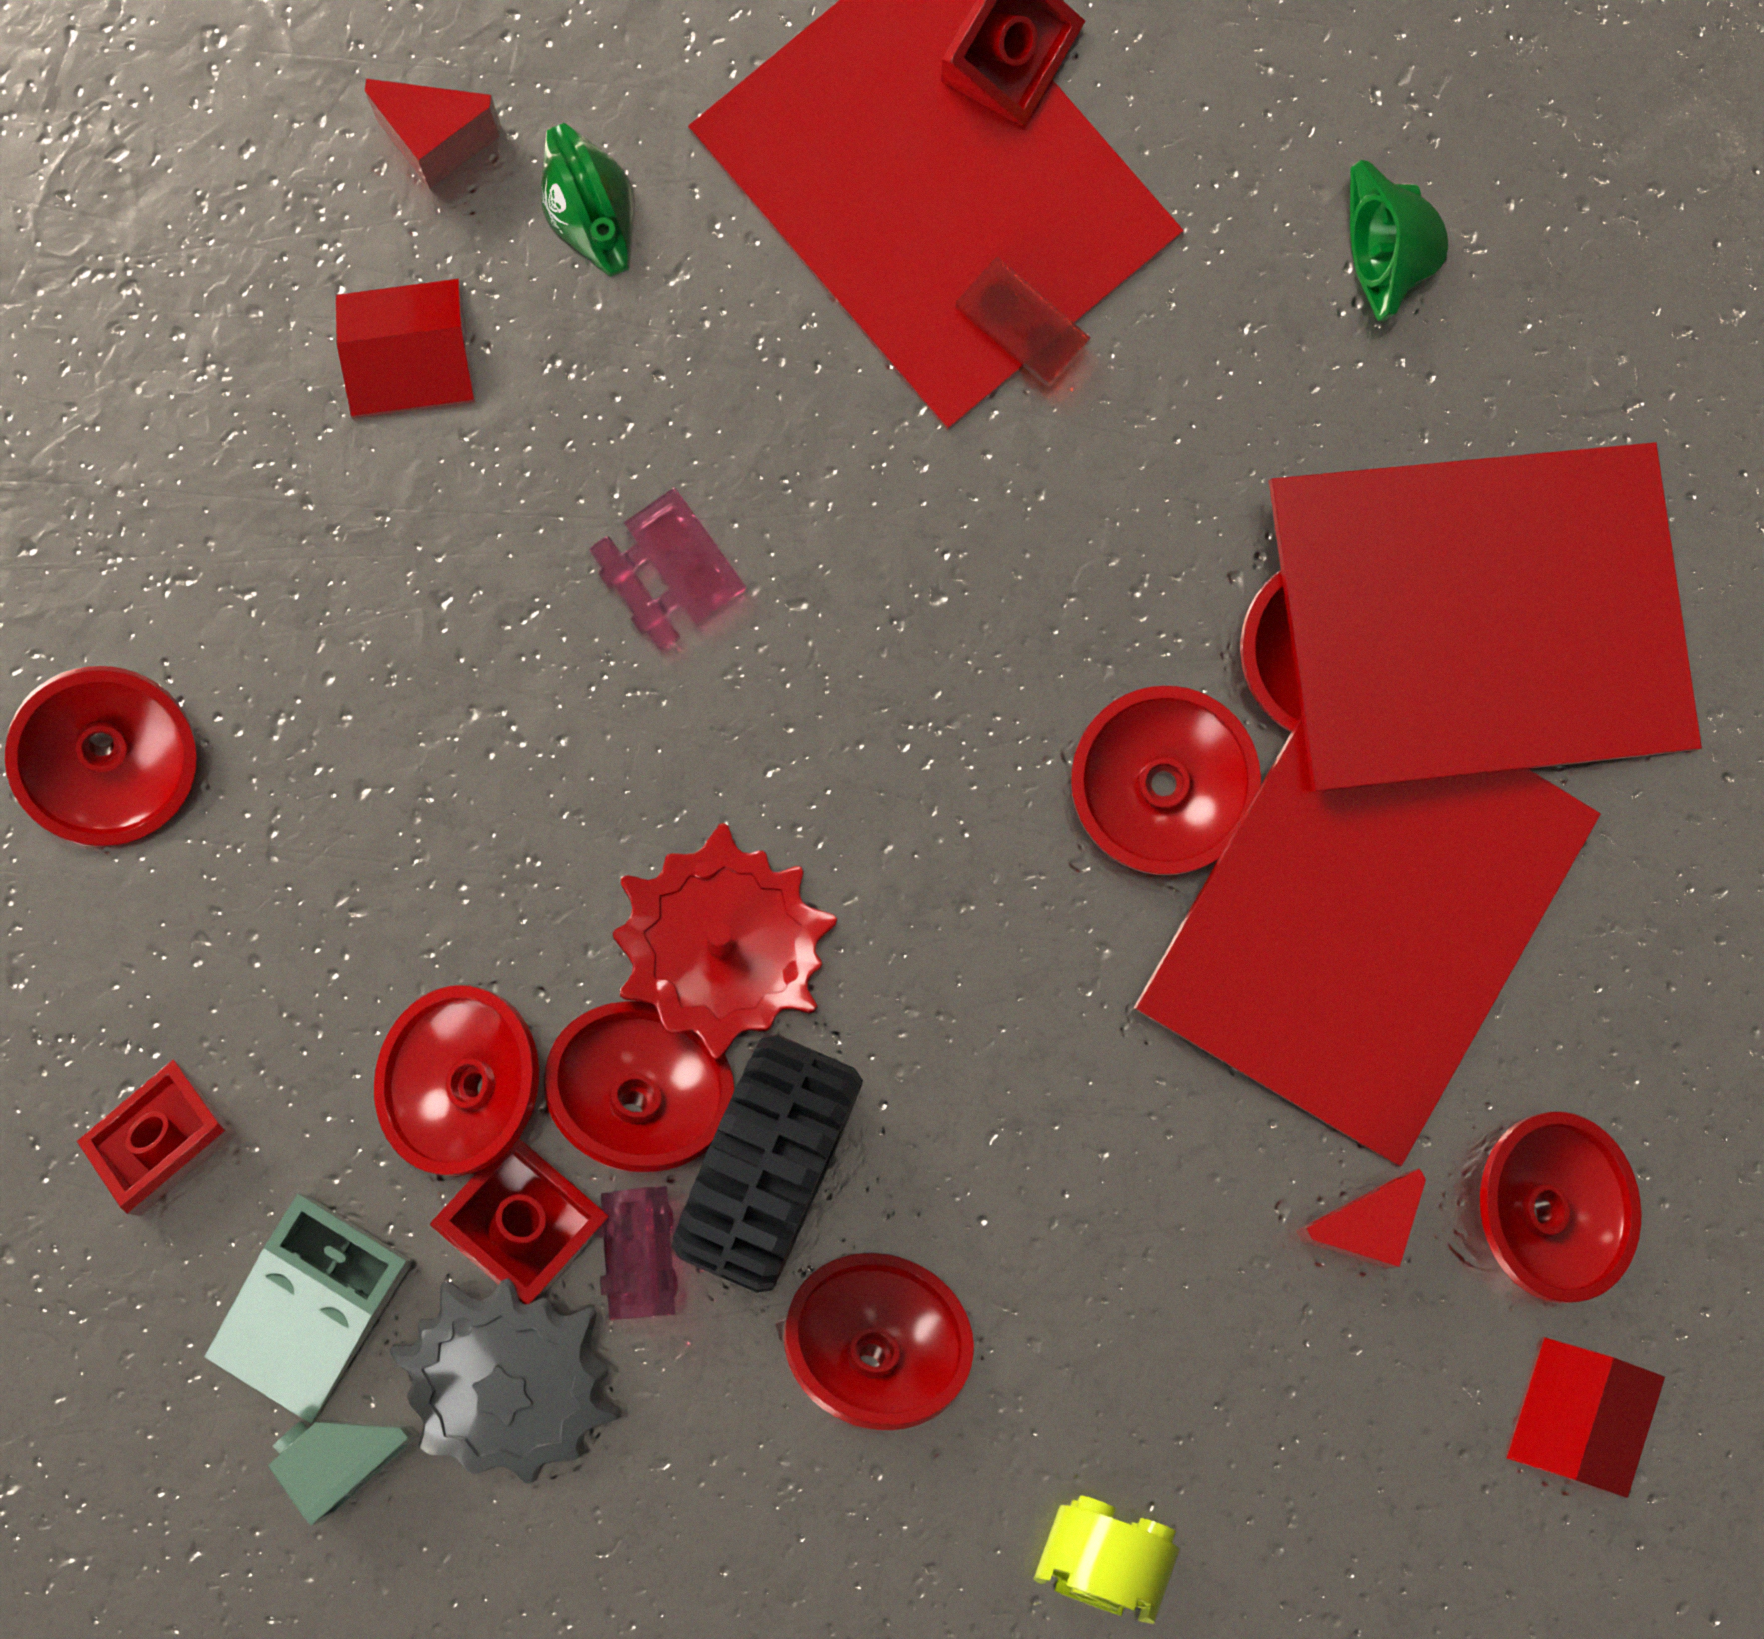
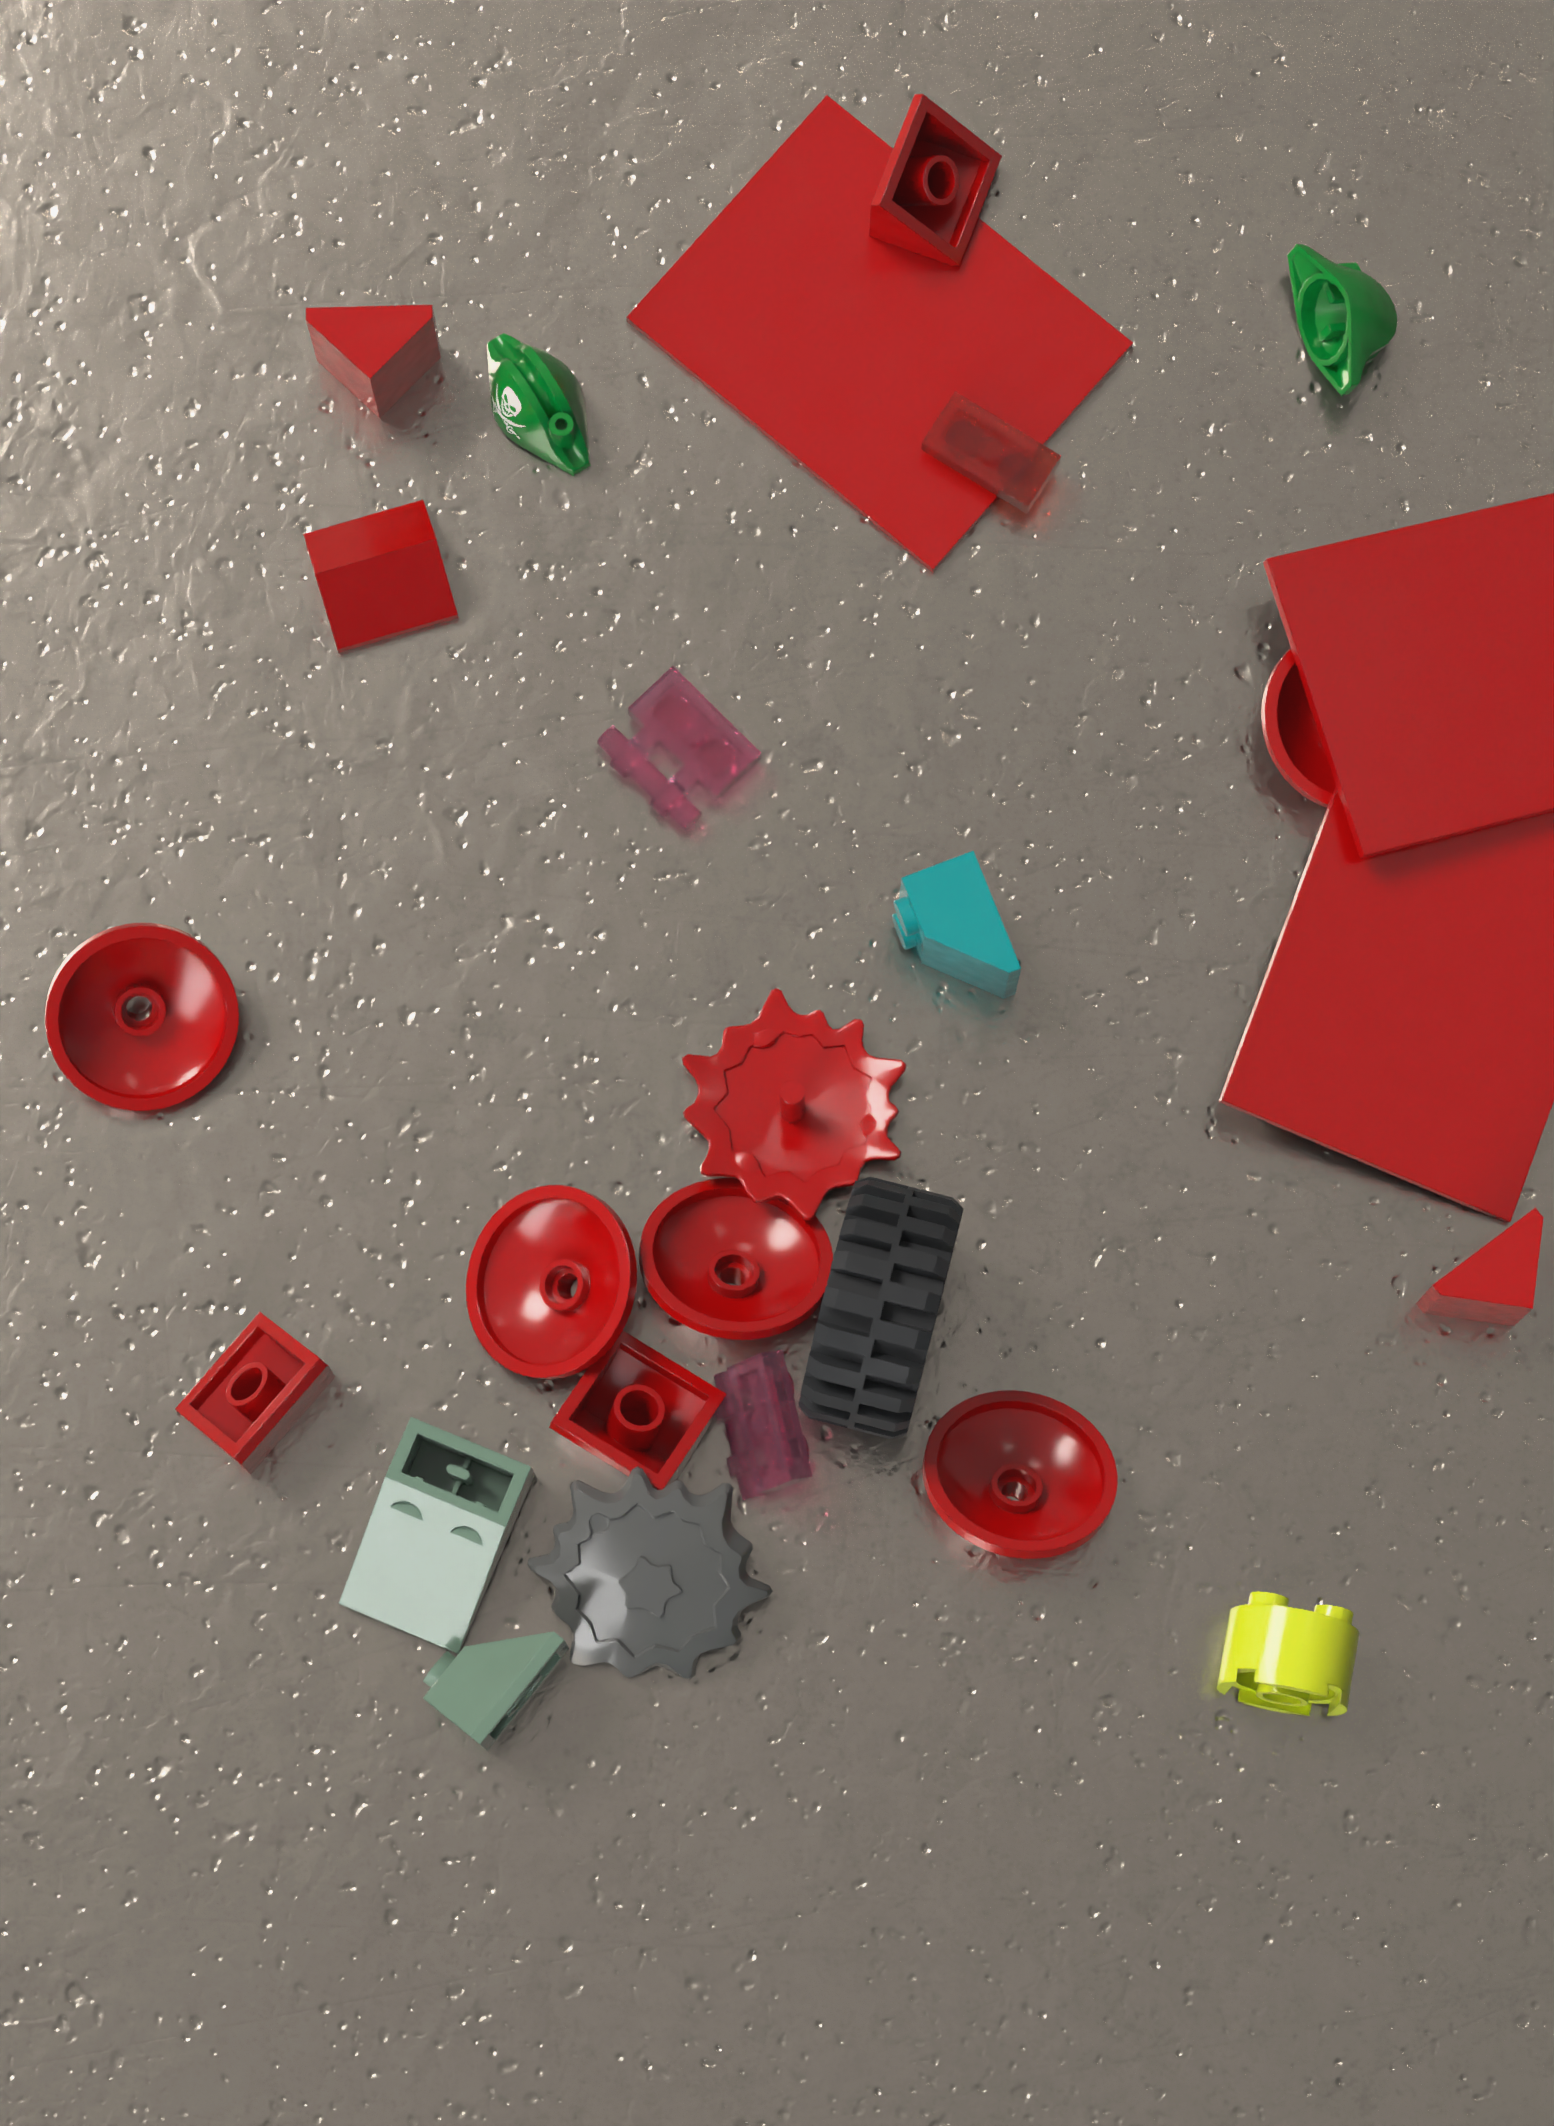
camera: 10 degrees left, 5 degrees down
red dish [1071,686,1261,875] -> none
none -> teal slope [892,850,1021,999]

